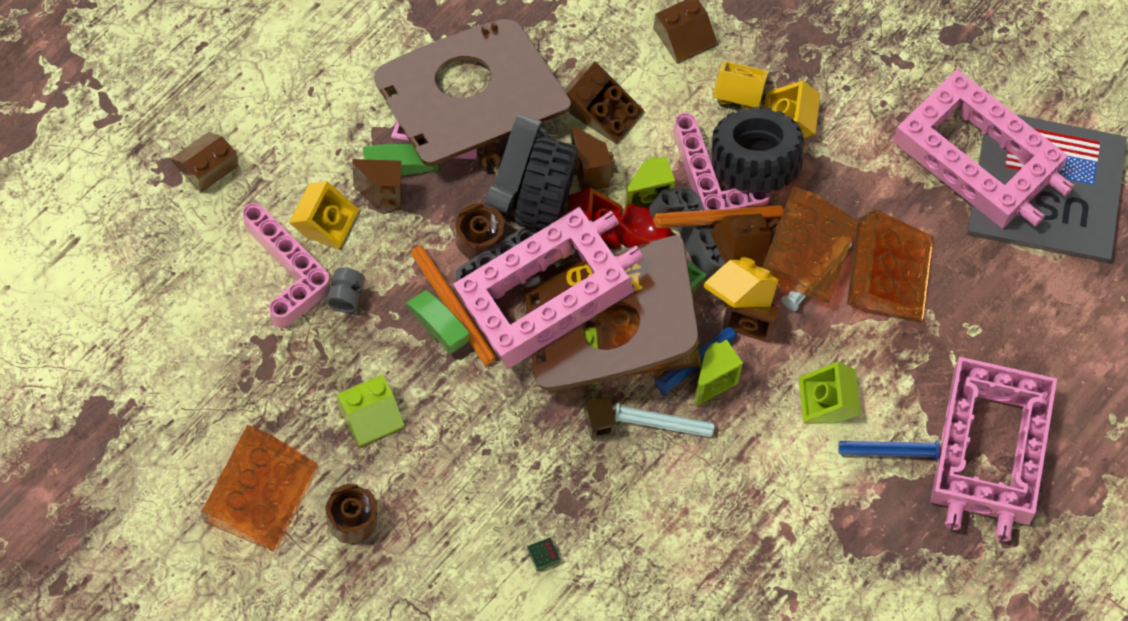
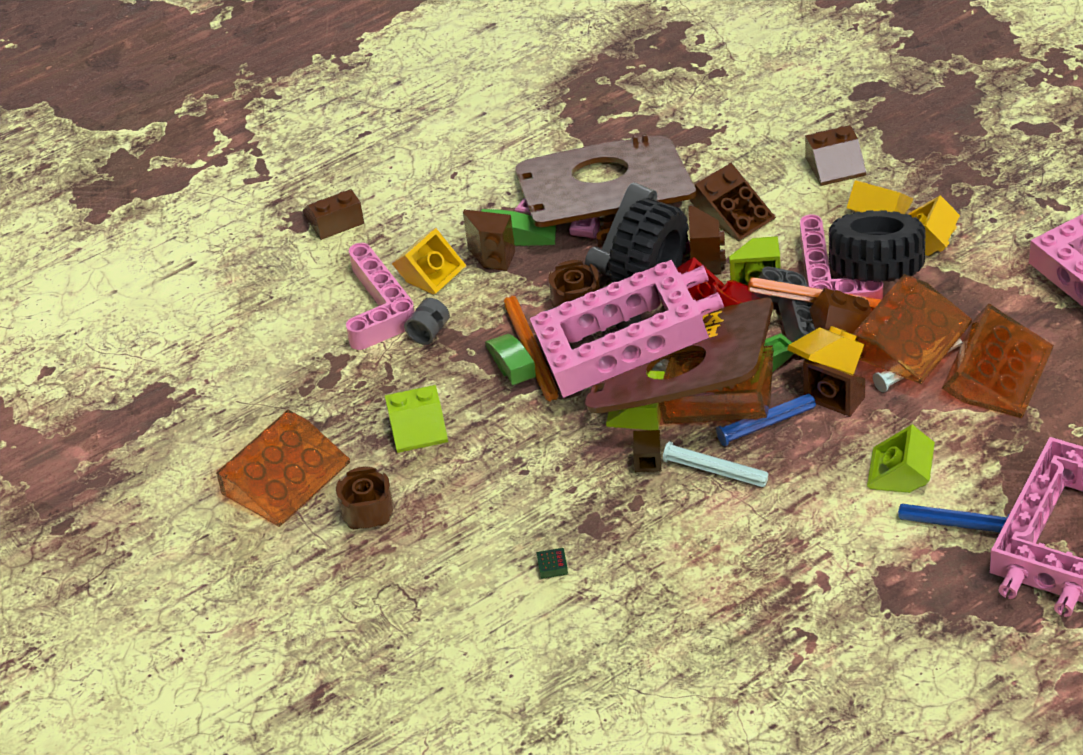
camera: 25 degrees right, 20 degrees down
lime slope [694,340,743,407] -> none

